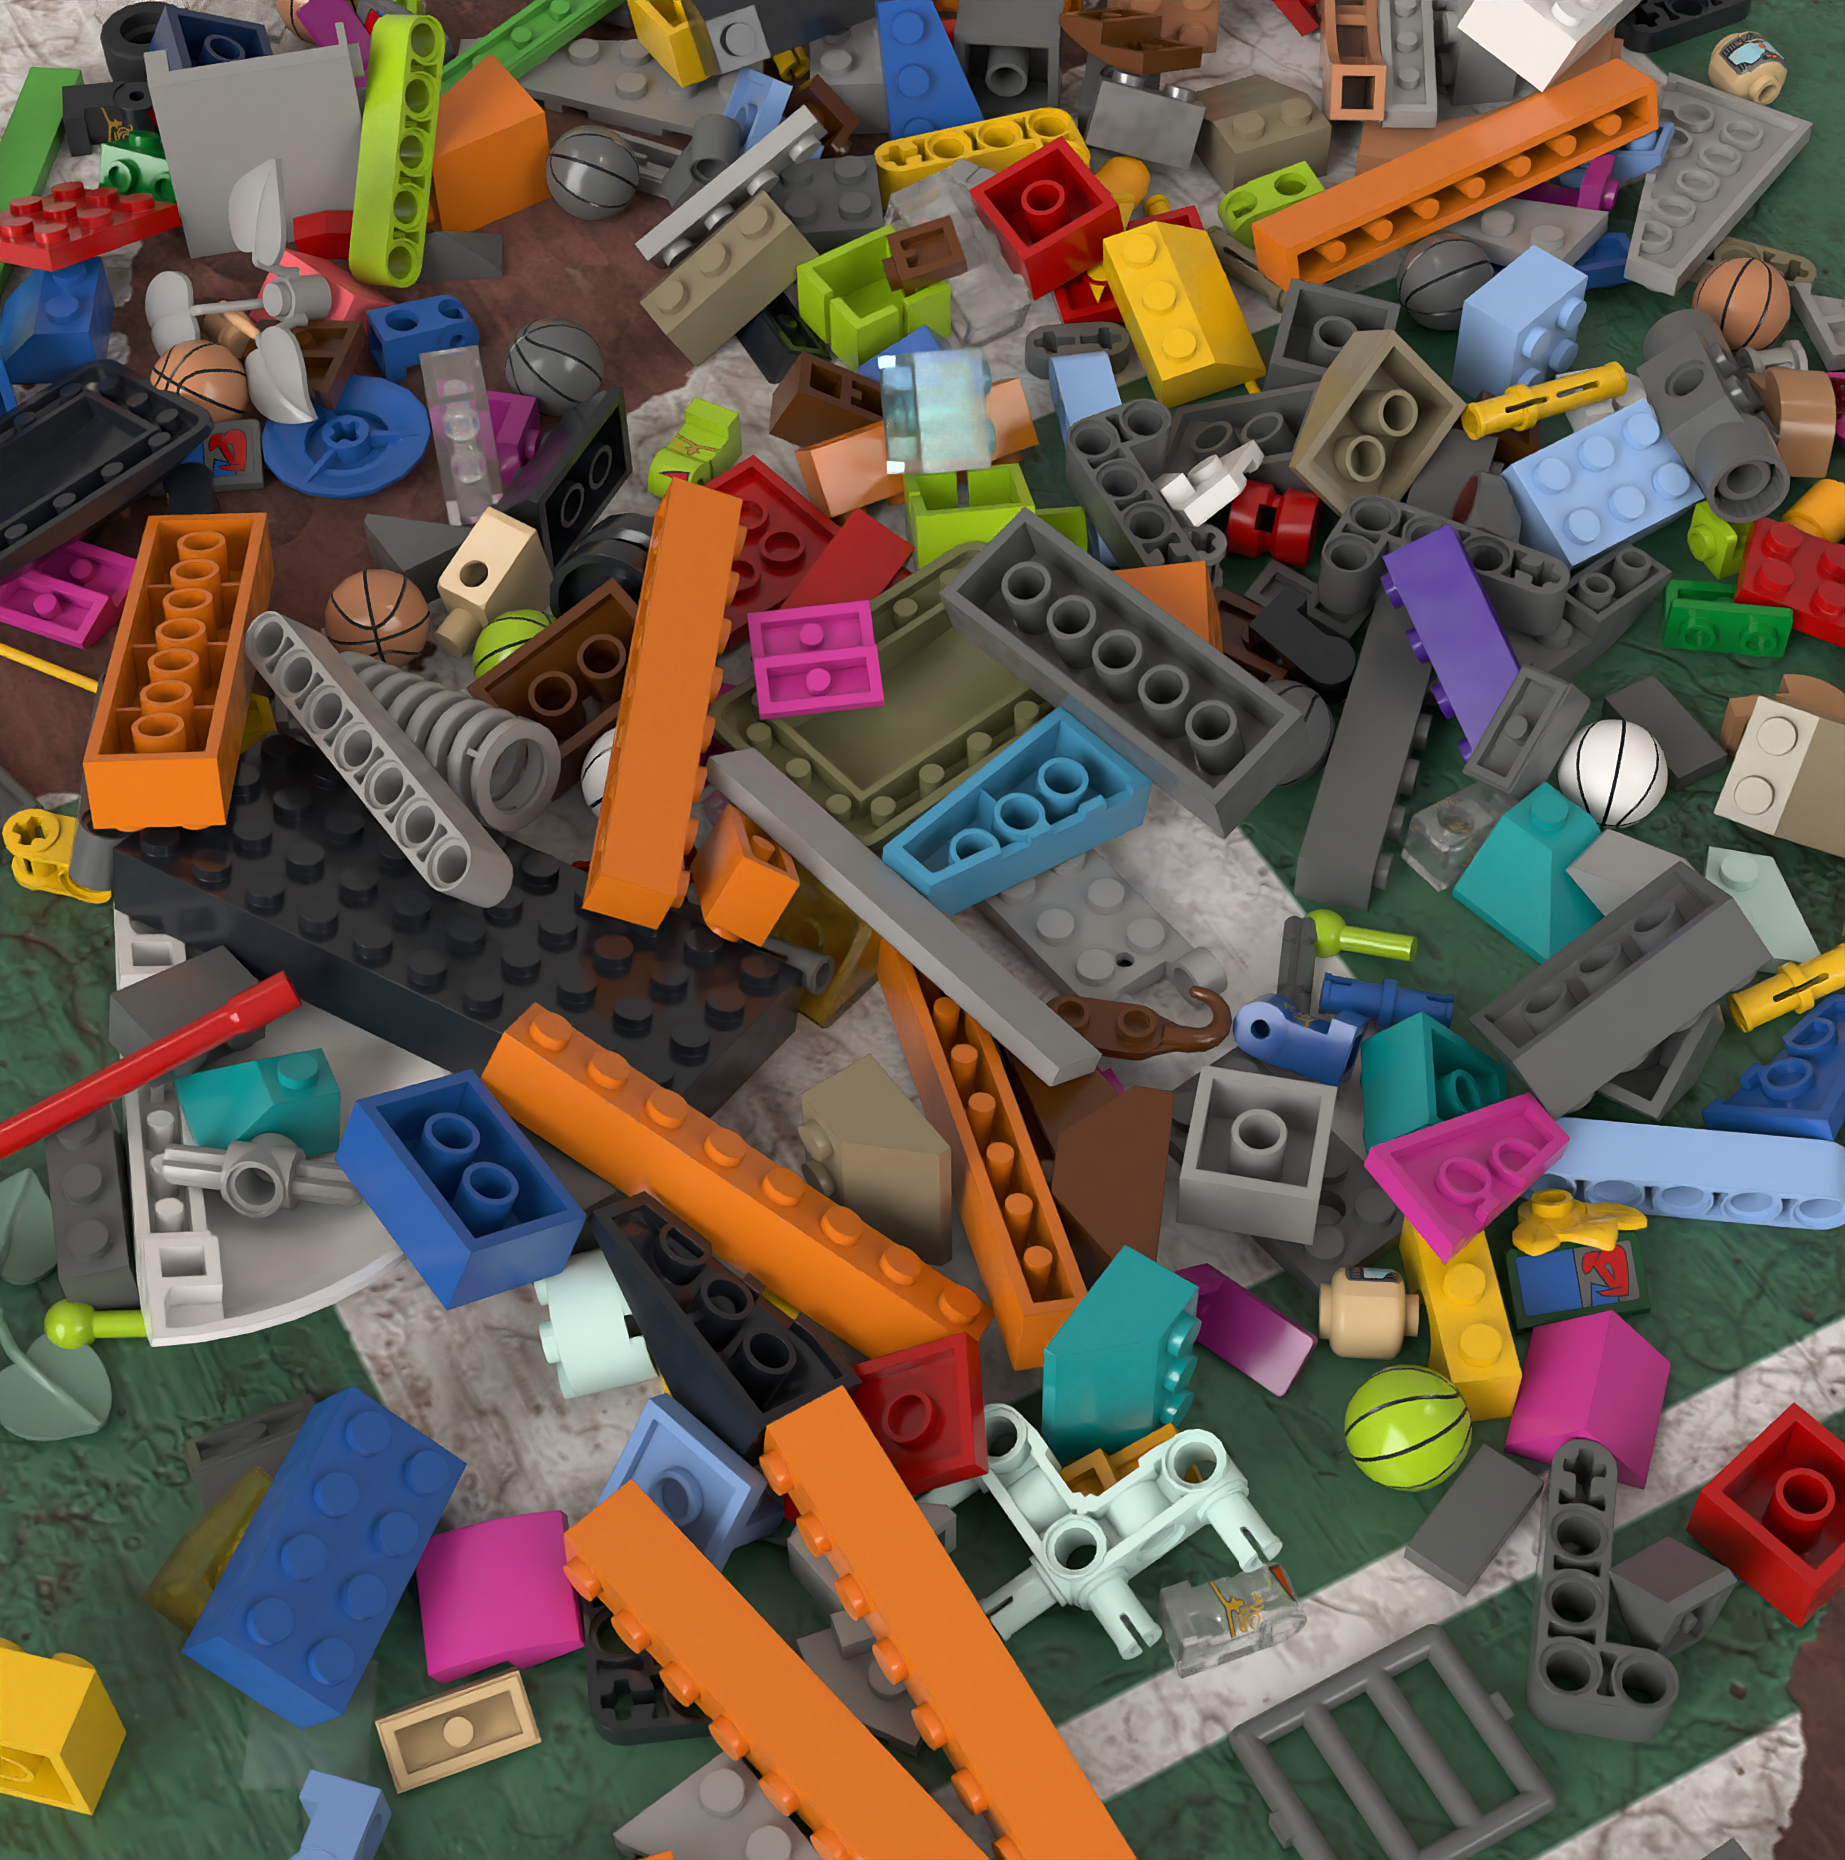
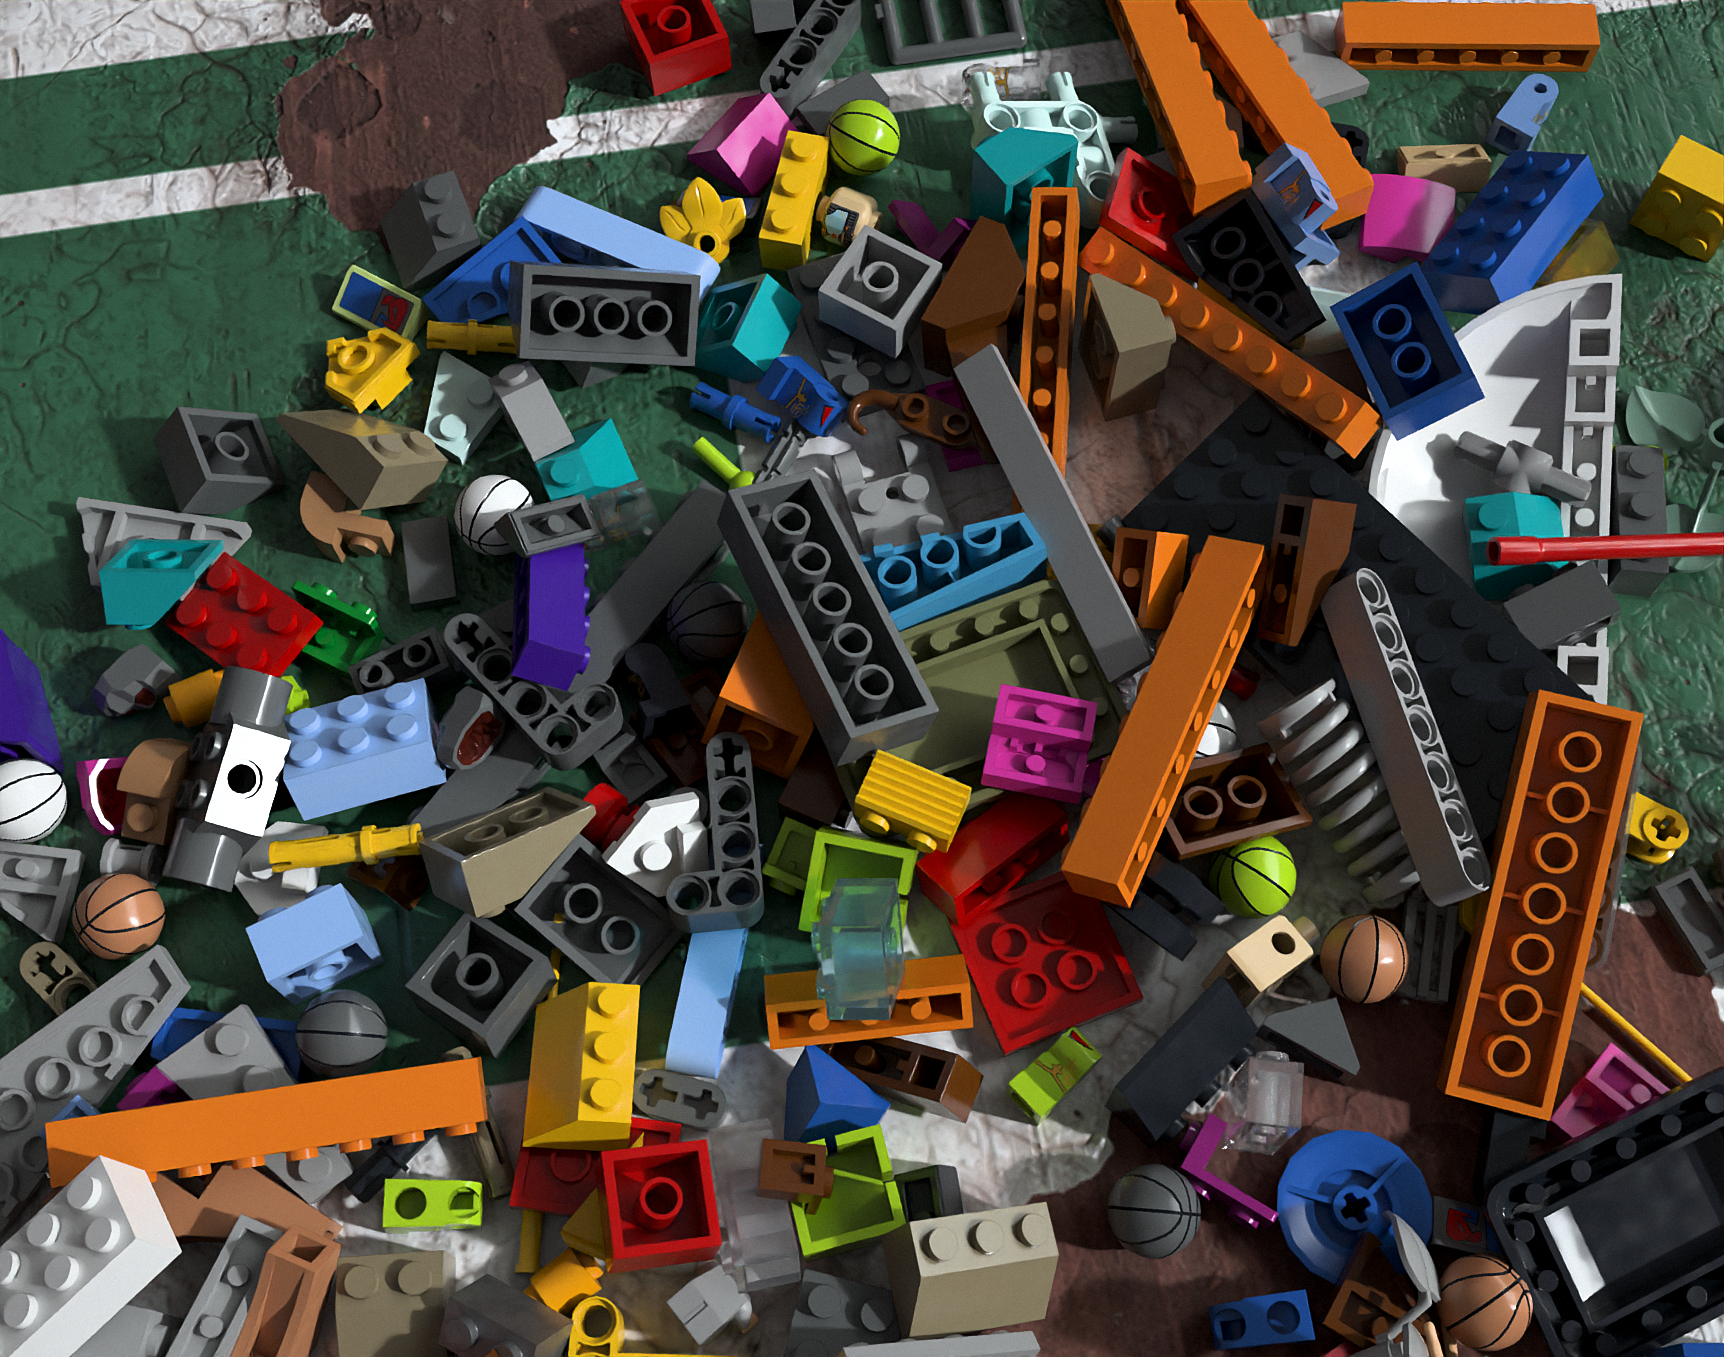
camera: 160 degrees left, 15 degrees up
dark pink wing [1363,1092,1570,1265] -> none
none -> yellow brick [854,749,972,853]
none -> medium blue leg [1255,142,1338,234]
none -> reddish brown slope [1256,493,1357,646]

